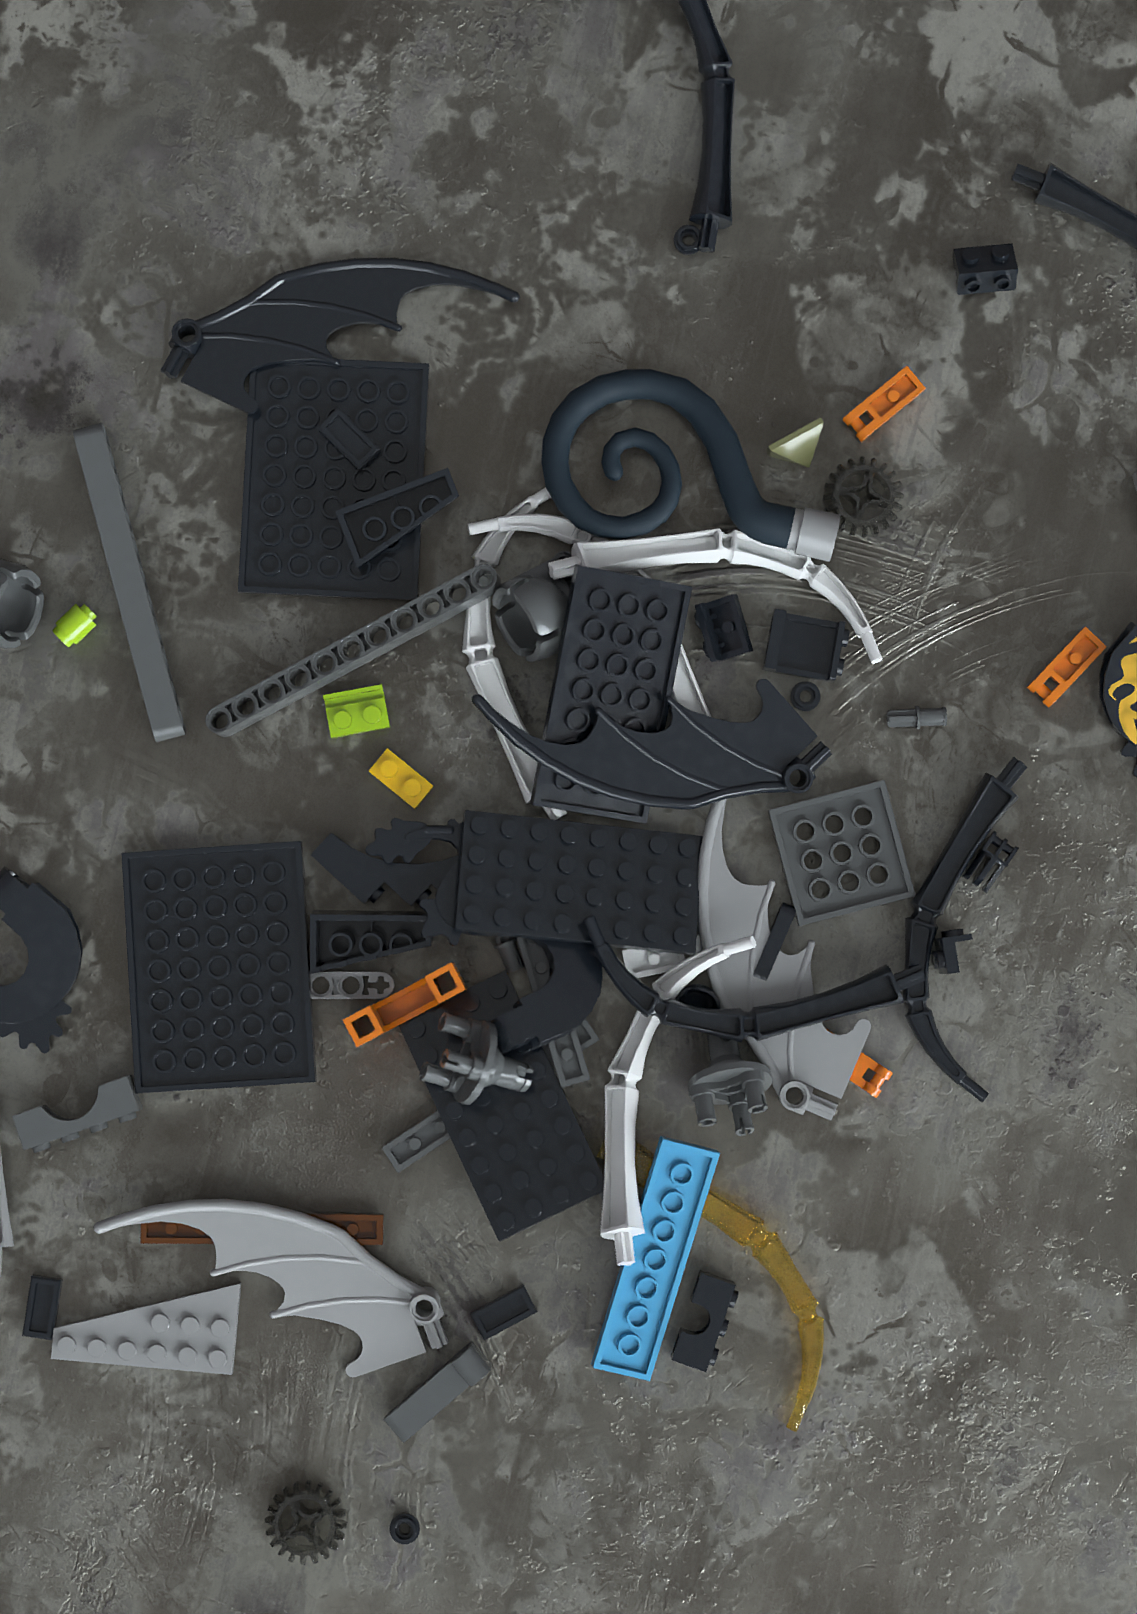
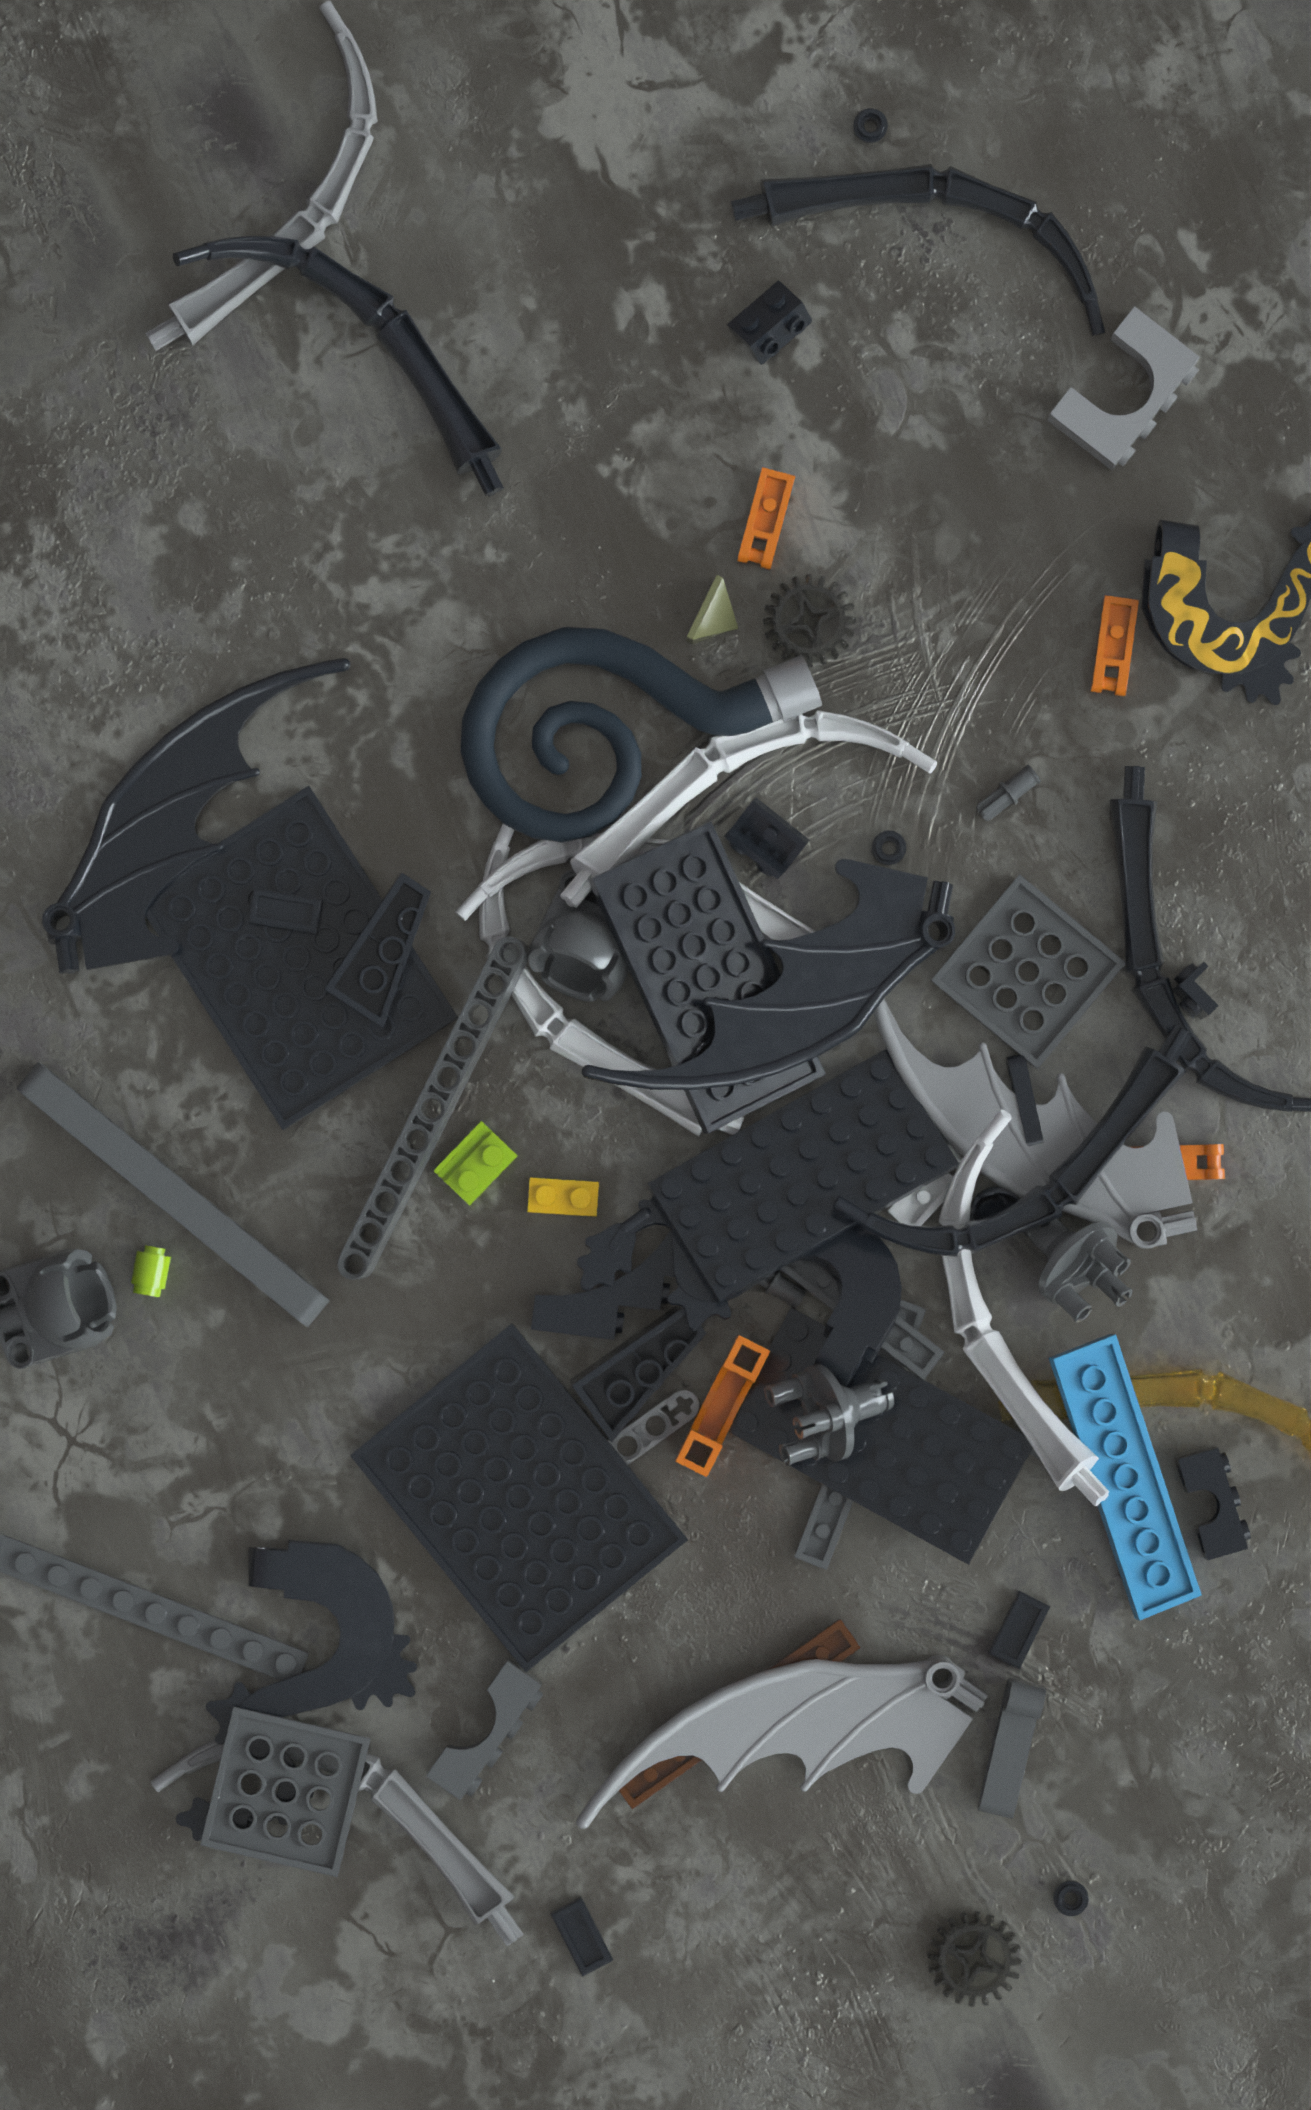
camera: 35 degrees left, 0 degrees up
light grey wing [51,1283,241,1375] -> none
black plate [674,225,700,255] -> none
black panel [763,609,850,683] -> none
black arm [962,831,1019,894] -> none

